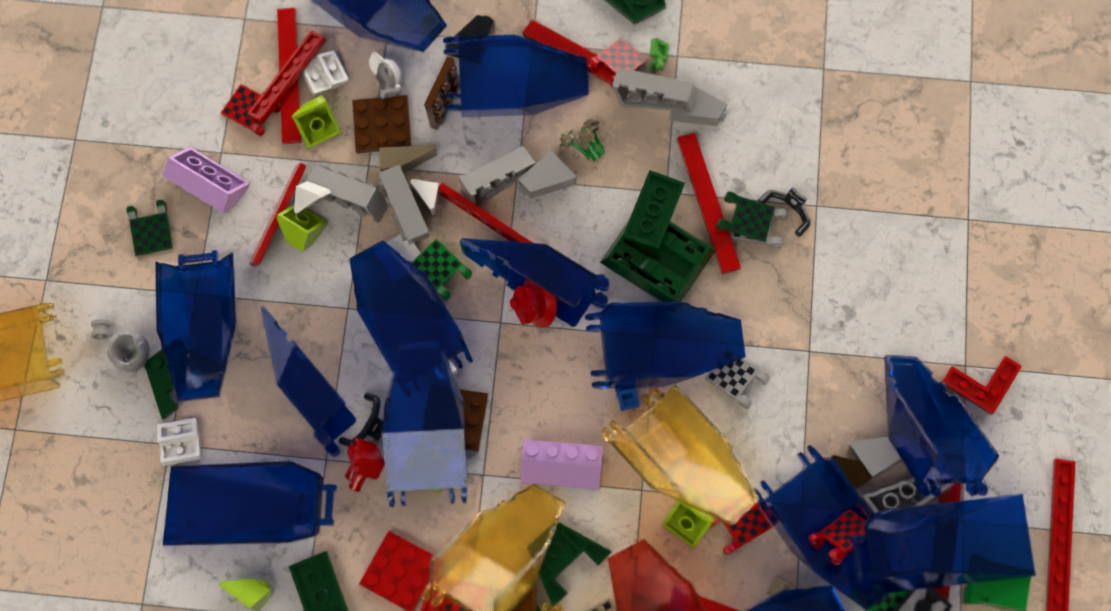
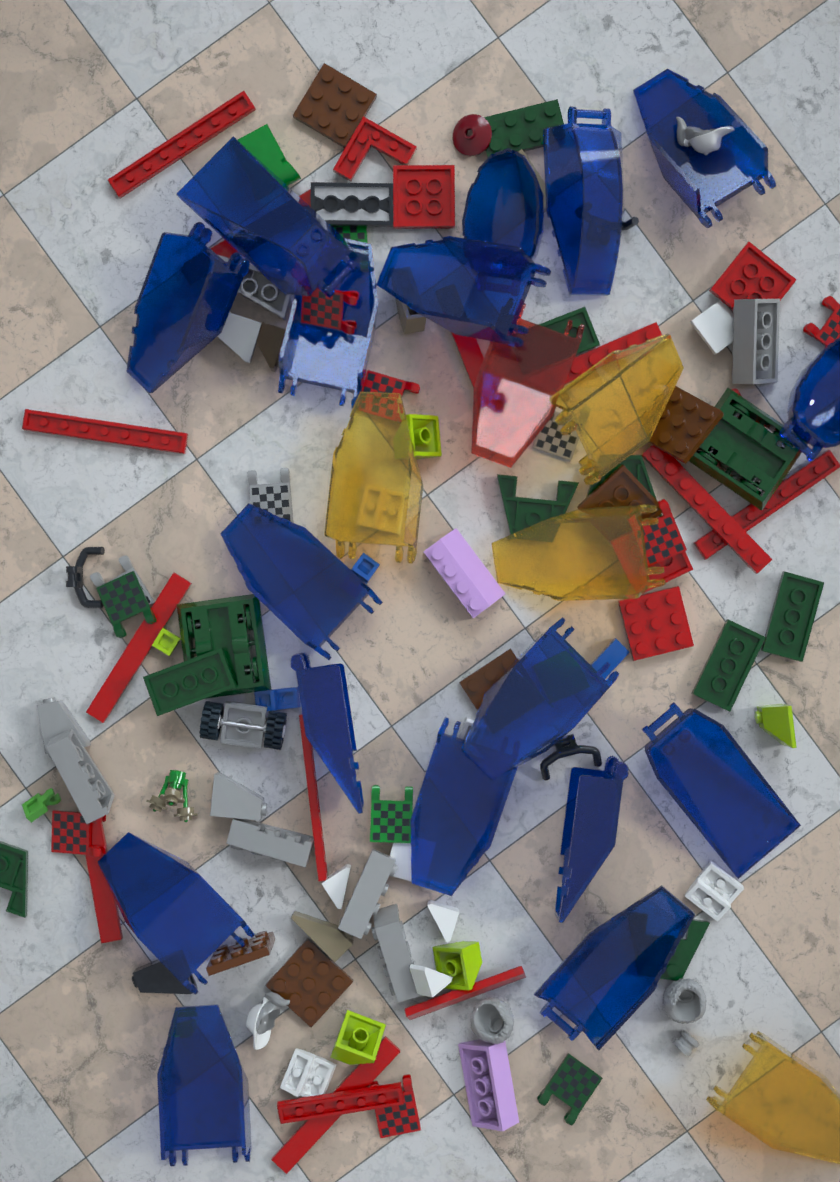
camera: 130 degrees left, 15 degrees up
red brick [344,438,385,492] -> none
red piece [510,274,563,328] -> none
red plate [941,356,1022,415] -> none
none -> red tile [22,409,188,454]
none -> lime plate [152,628,181,656]
none -> plate [199,701,287,750]
none -> blue slope [254,687,301,711]
none -> white slope [427,900,459,943]
none -> light grey hair [470,997,514,1044]
none -> blue slope [586,638,630,682]

